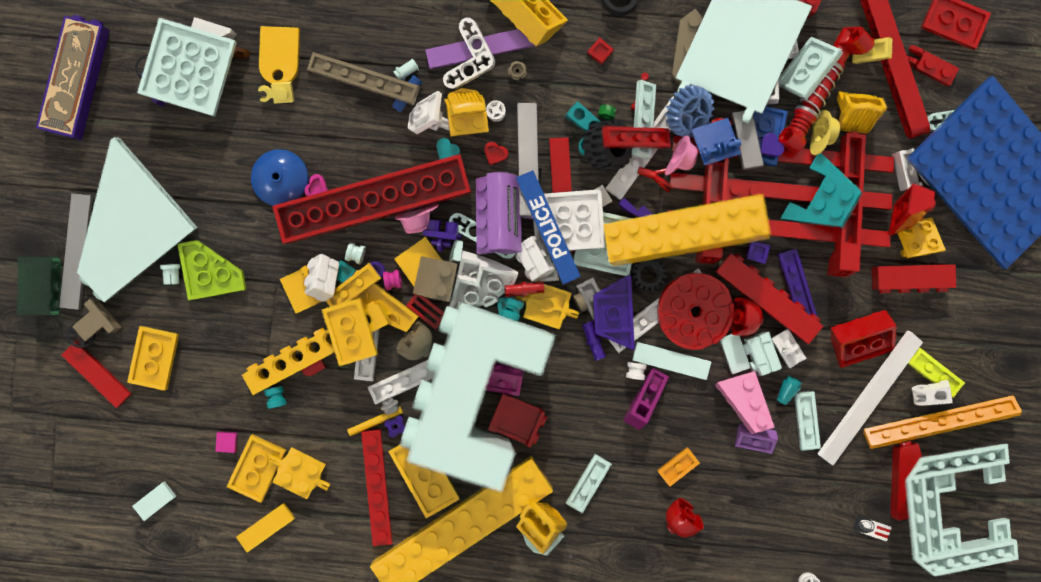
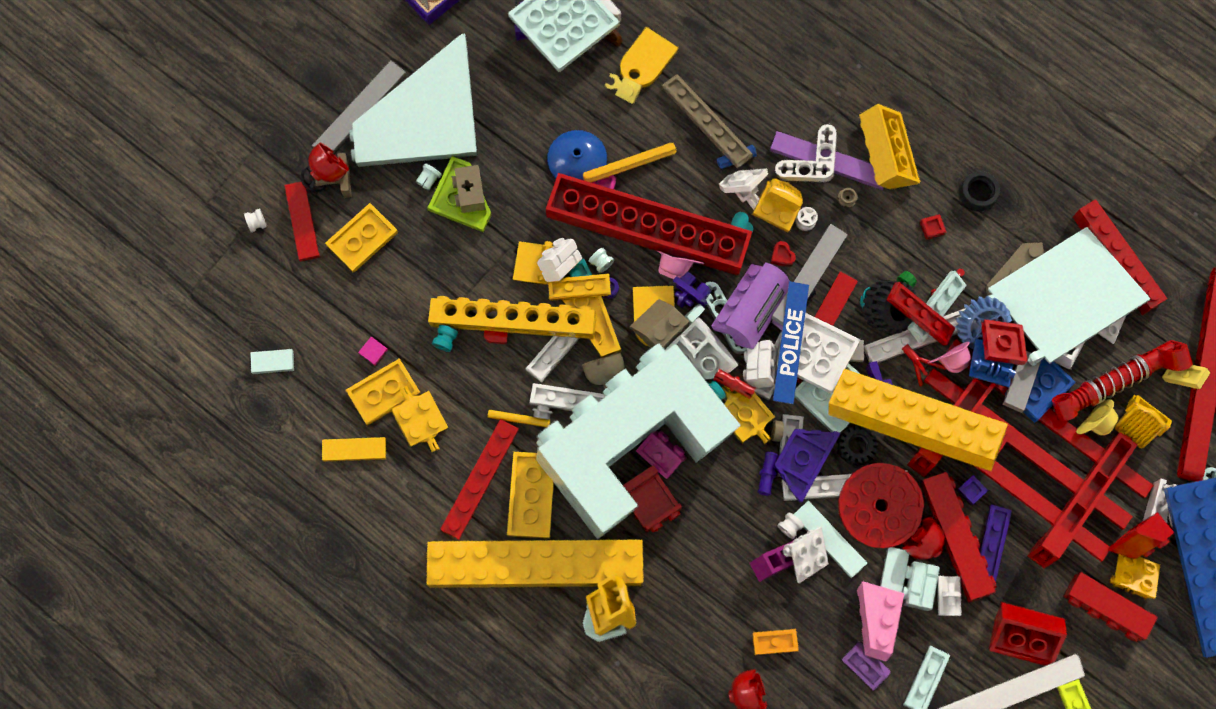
camera: 30 degrees right, 15 degrees down
clear green slope [17,256,62,315] -> none
yellow plate [322,298,378,366] -> none
dark pink wheel [383,269,402,291] -> none
dark purple plate [385,415,405,438] -> none
light aqua pin [393,59,419,81] -> none
red tile [406,294,444,330] -> none
teal leg [564,101,600,132] -> none
light aqua tile [566,454,612,513] -> none
dark purple tile [760,133,784,157] -> none
teal cone [777,375,802,405] -> none
light aqua tile [778,37,843,100] -> none
teal wing [780,153,863,228] -> none
none -> white wheel [244,208,267,232]
none -> red cylinder [308,142,349,182]
none -> dark tan brick [452,165,486,213]
none -> yellow axle [583,143,676,183]
none -> white hinge [783,527,829,583]
none -> red plate [981,319,1028,365]

